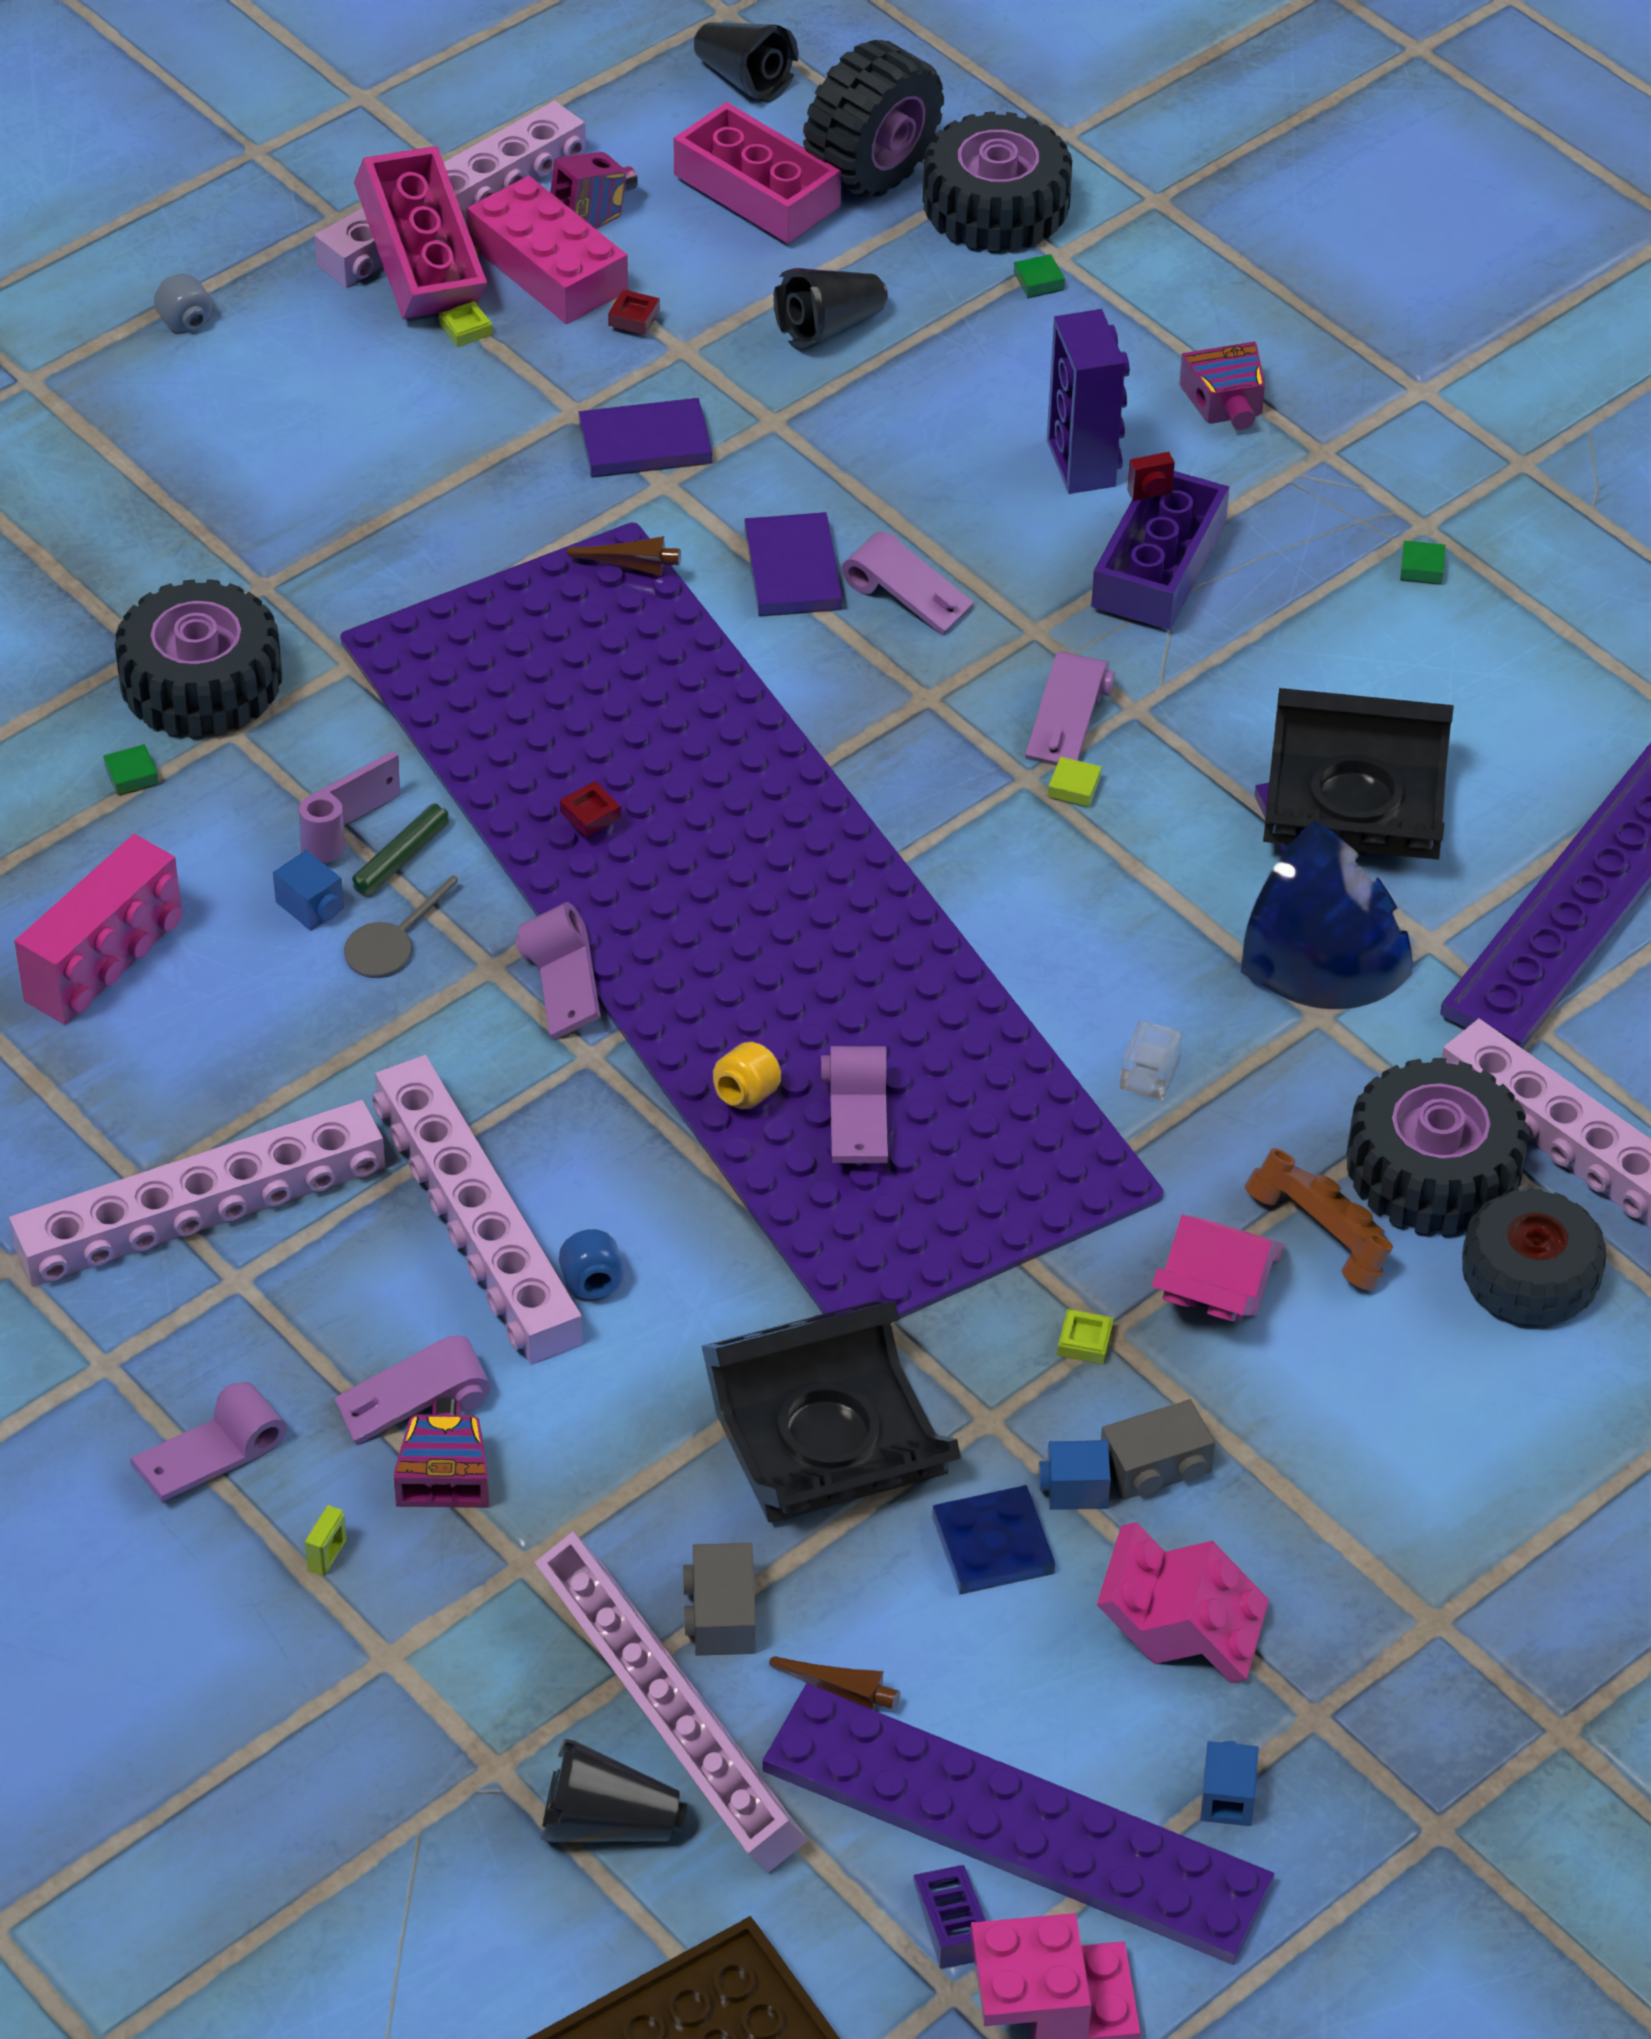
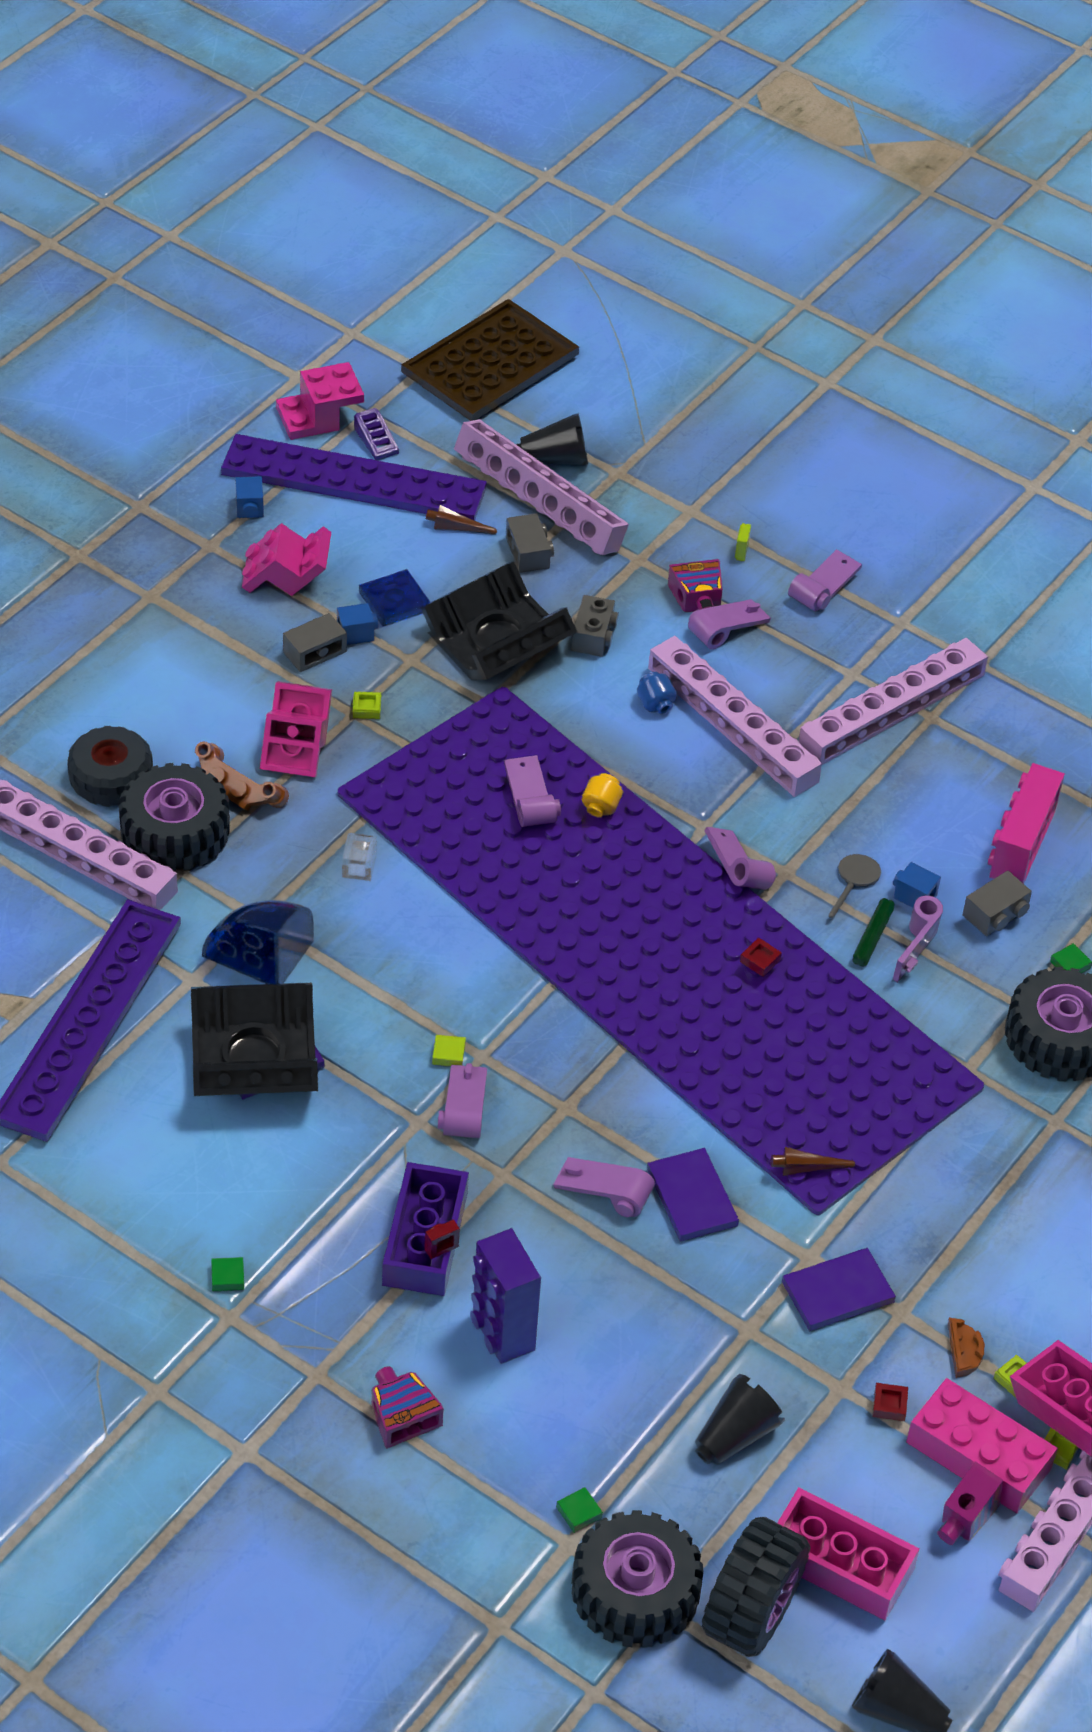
camera: 165 degrees right, 0 degrees up
none -> dark grey brick [571,595,619,657]
none -> dark orange tile [948,1317,985,1378]
none -> dark grey brick [962,870,1032,936]

